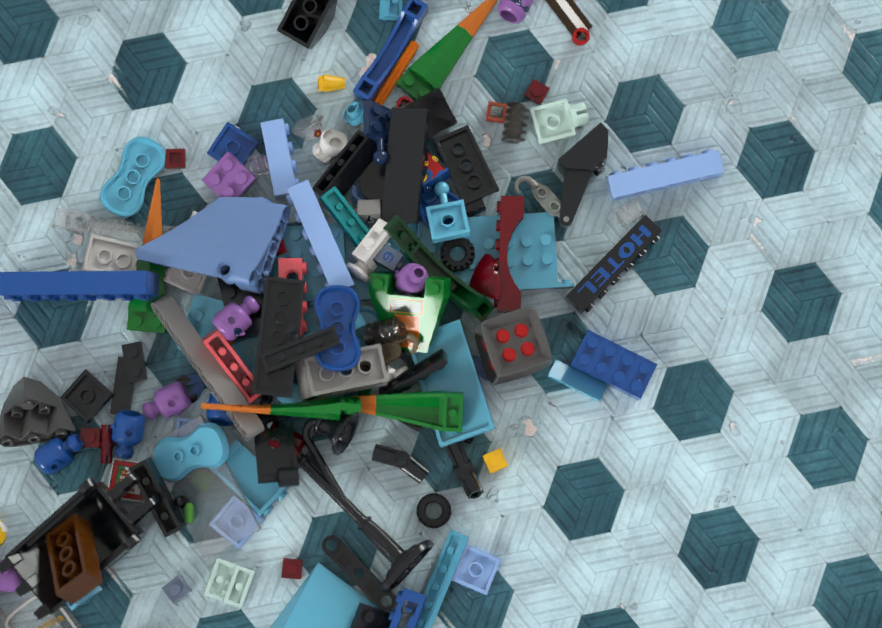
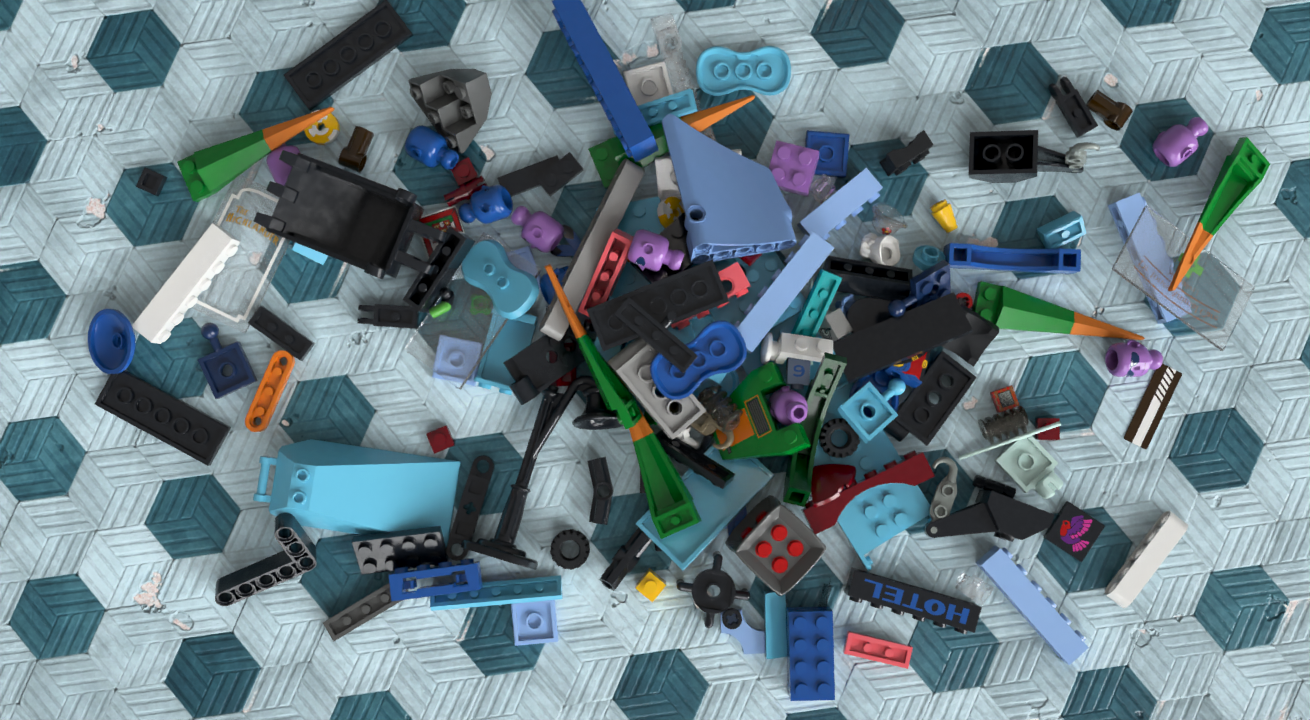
camera: 60 degrees right, 5 degrees up
reddish brown brick [45,513,103,604] -> none
black plate [60,369,115,424] -> none
sand blue brick [162,575,192,604] -> none
dark red plate [166,149,186,169] -> none
light aqua slope [203,557,255,608] -> none
orange axle [373,41,419,105] -> none
red bush [572,28,590,46] -> none
none -> dark brown piece [338,126,374,172]
none -> black hinge [357,304,419,329]
none -> medium azure plate [613,89,698,137]
none -> piece [657,196,685,229]
none -> black plate [676,551,751,628]
none -> light blue tile [720,609,765,654]
none -> black bush [722,608,742,629]
none -> coral plate [843,631,913,669]
none -> black brick [879,130,934,176]
none -> light aqua piece [958,421,1061,460]
none -> black axle [973,475,1016,499]
none -> tile [1043,501,1105,562]
none -> white beam [1104,510,1188,608]

